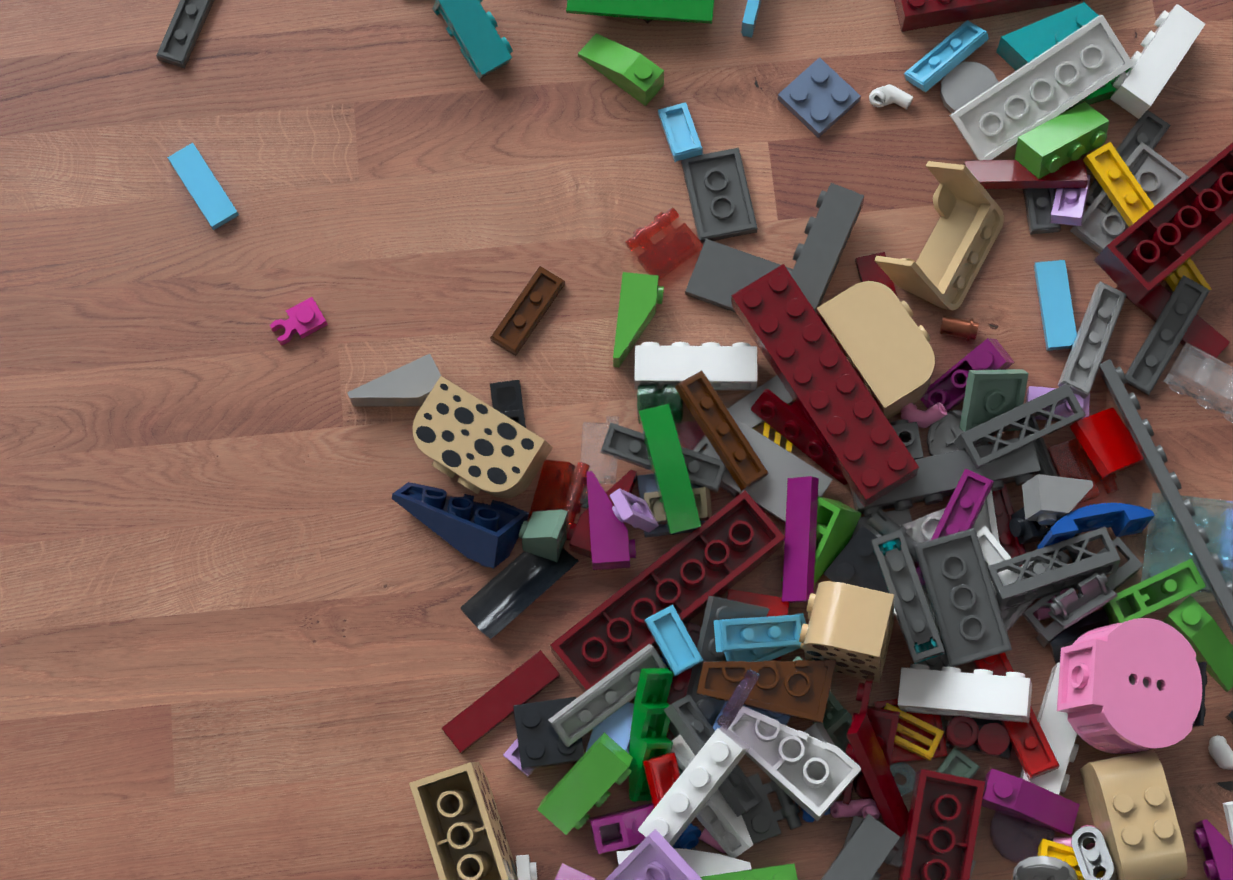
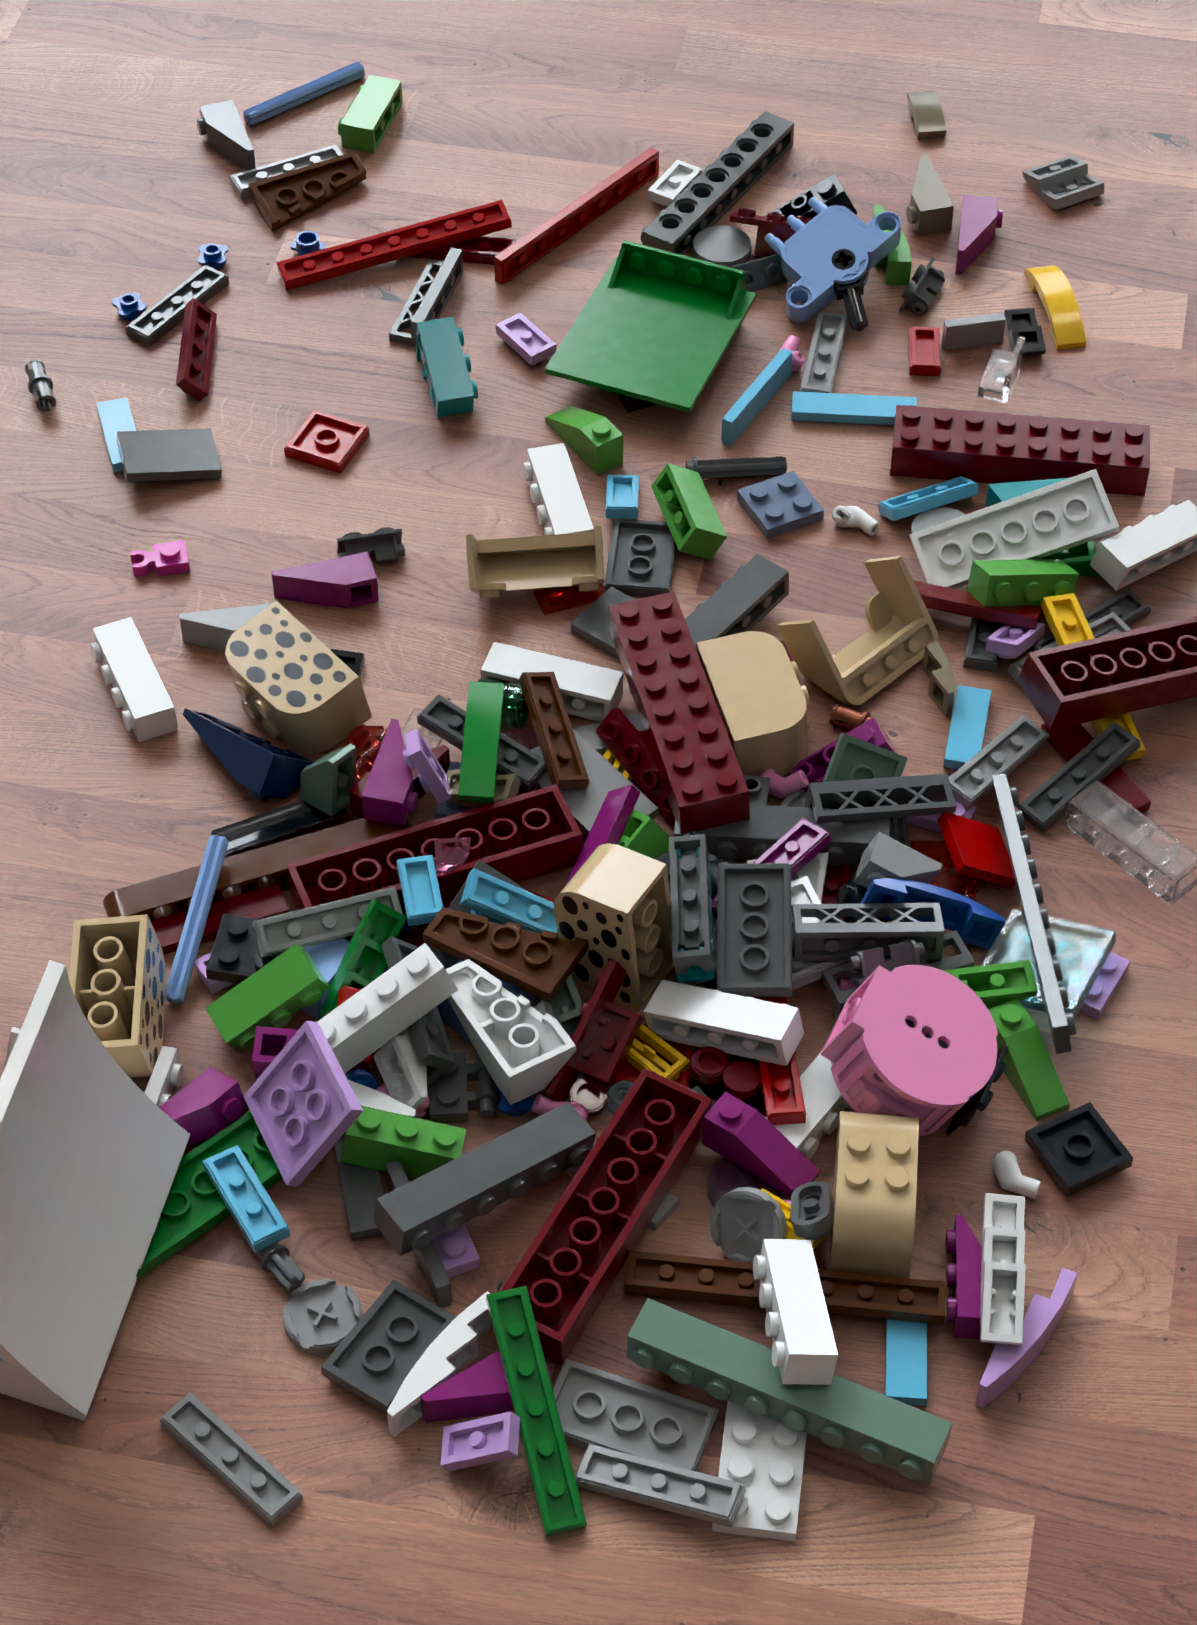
camera: 15 degrees right, 25 degrees down
reddish brown tile [490,266,565,356] -> none
bright green slope [613,272,664,368] -> none
clear purple tile [717,669,760,730] -> none
dark red tile [846,714,909,838] -> none
none -> dark grey pin [25,359,56,412]
none -> white brick [90,617,178,742]
none -> reddish brown beam [103,818,412,921]
none -> blue plate [112,292,147,321]
none -> tile [116,428,222,482]
none -> light blue axle [166,835,228,1004]
none -> dark red plate [176,298,217,401]
none -> magenta slope [271,552,379,608]
none -> red tile [284,409,370,474]
none -> dark grey hinge [337,527,405,563]
none -> clear pink tile [435,837,471,875]
none -> tan windscreen [466,525,605,599]
none -> white brick [523,443,594,535]
none -> bright green brick [651,463,727,560]
none -> dark grey axle [685,456,787,479]
none -> dark tan slope [922,641,955,717]

